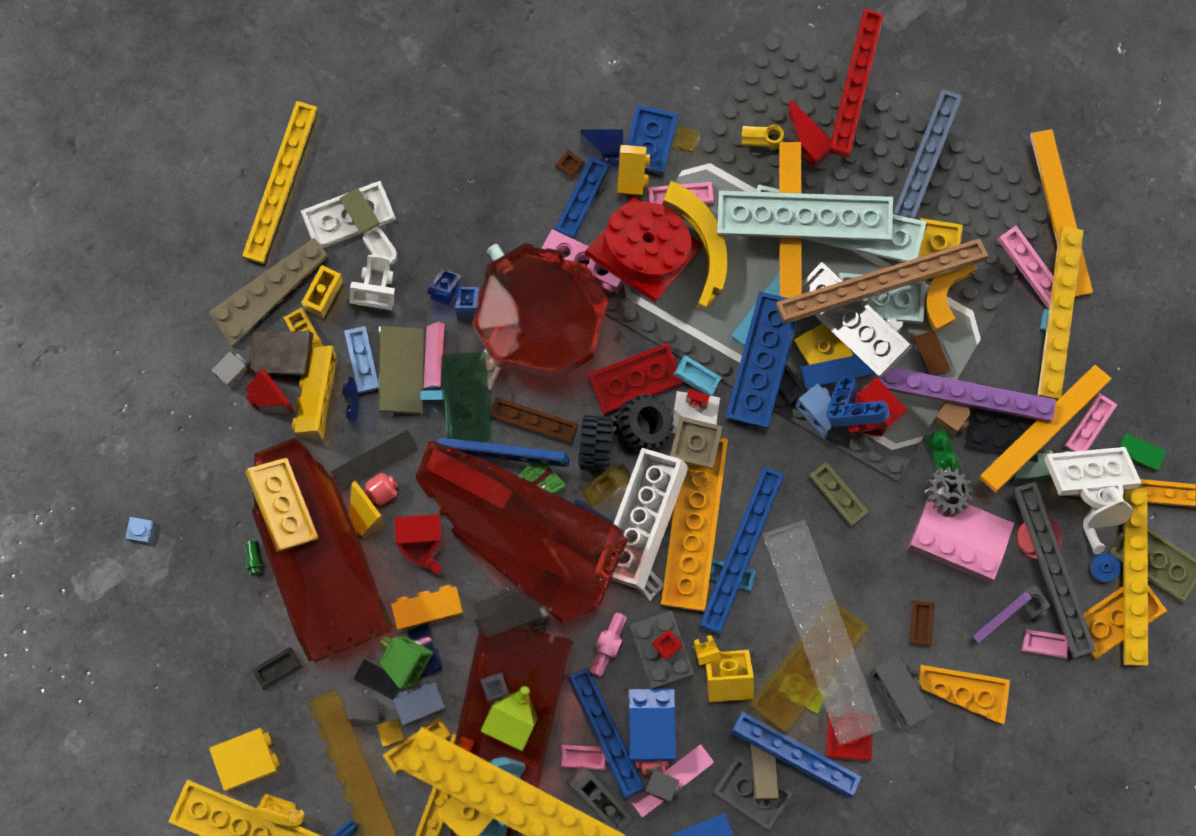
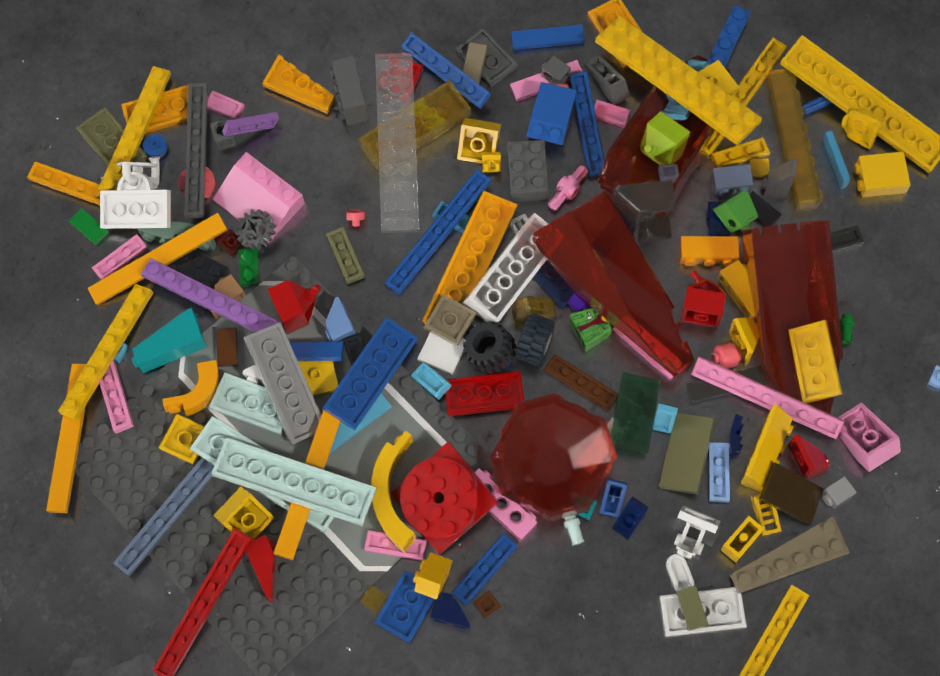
camera: 160 degrees left, 5 degrees down
bright pink tile [423,322,445,390] -> none
blue tile [437,438,570,468] -> none
red tile [651,629,683,661] -> none
red plate [686,389,710,410] -> none
yellow piece [741,125,784,150] -> none
medium nougat plate [776,238,988,324] -> none
blue beam [826,376,890,426] -> none
reddish brown tile [908,600,935,647] -> none
none -> teal slope [132,308,207,373]
none -> yellow slope [213,486,275,541]
none -> clear red slope [214,228,242,255]
none -> coral tile [346,209,365,227]
none -> bright pink tile [691,356,844,439]
none -> yellow slope [717,260,756,320]
none -> dark azure tile [822,131,851,189]
none -> bright pink slope [838,402,901,472]

